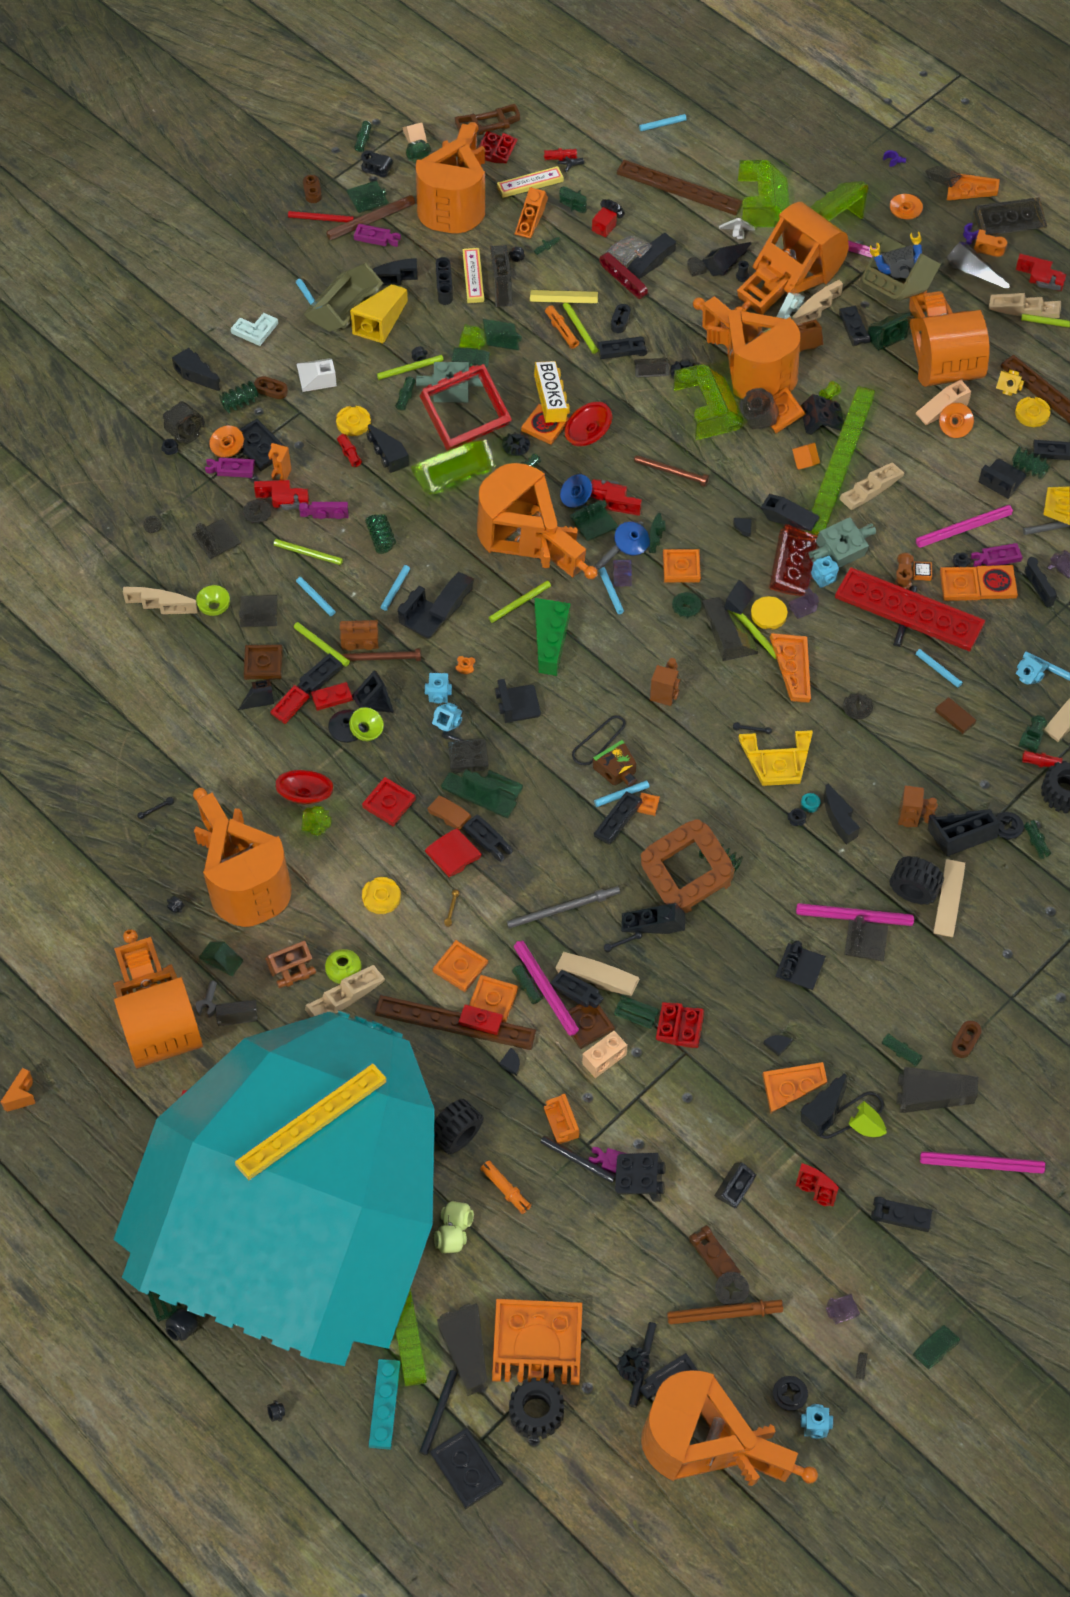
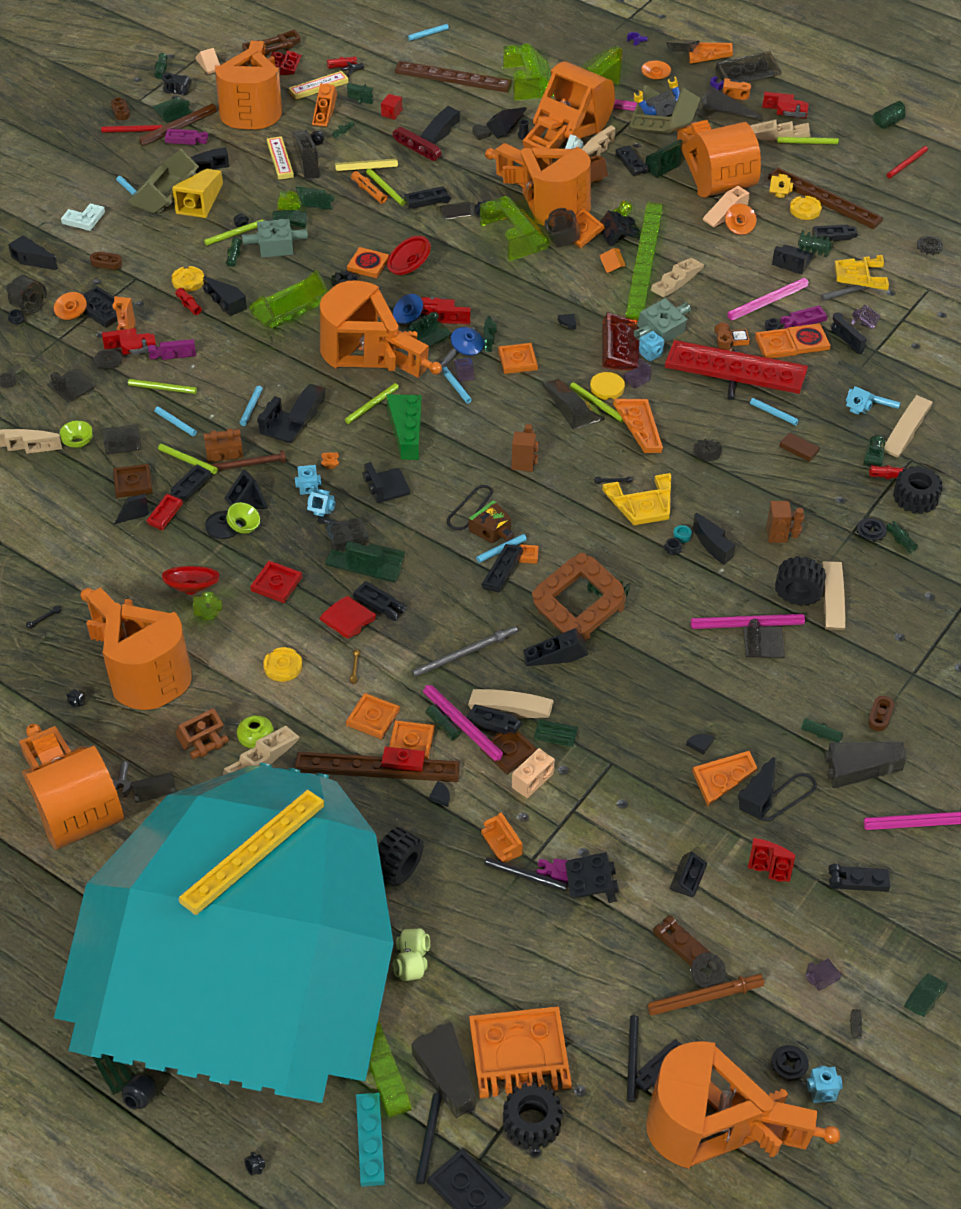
camera: 10 degrees left, 10 degrees down
clear green slope [199,941,243,976] -> none
magenta plate [205,458,255,478] -> none
clear green piece [219,381,258,413] -> none
white slope [297,358,337,392] -> none
red plate [311,682,353,711] -> none
clear green piece [365,514,396,554] -> none
clear green head [406,139,431,163] -> none
red window [420,364,512,452] -> none
dark orange slope [427,796,471,830] -> none
black beam [435,257,453,305] -> none
orange pin [480,1160,531,1214] -> none
brick [534,361,570,423] -> none
black gear [600,199,625,218] -> none
black hinge [604,931,642,952] -> none
clear slope [605,236,652,265] -> none
black beam [611,304,631,333] -> none
black gear [616,1346,650,1381] -> none
copper bar [634,455,709,487] -> none
red slope [656,1002,704,1048] -> none
clear green gear [672,592,701,619] -> none
white piece [719,218,755,239] -> none
black slope [724,580,754,615] -> none
black slope [760,494,820,532] -> none
black hinge [775,940,826,990] -> none
lime brick [849,1101,887,1137] -> none
black wedge [928,809,1000,857] -> none

